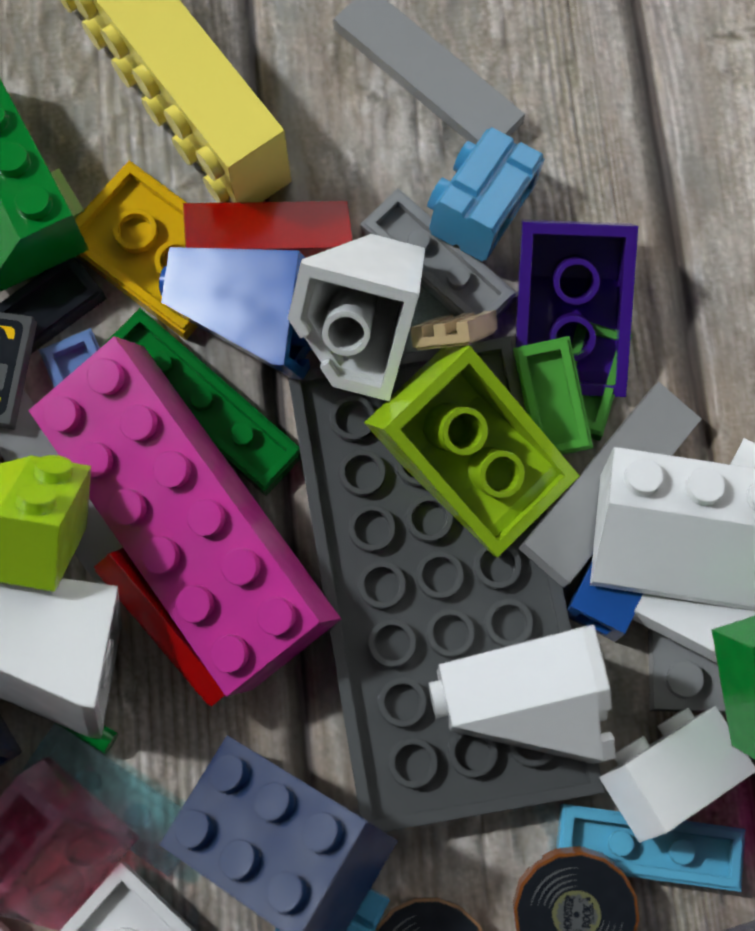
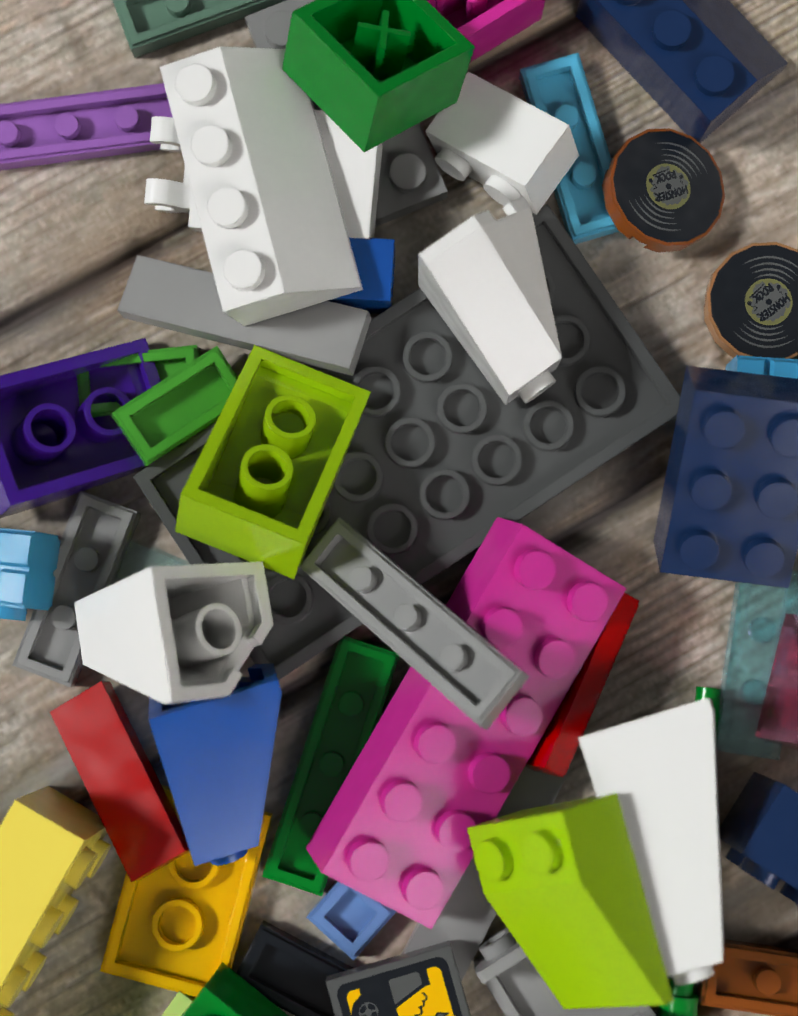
camera: 105 degrees left, 10 degrees up
tan tile [410,310,498,350] -> none
none -> light grey tile [300,517,530,730]

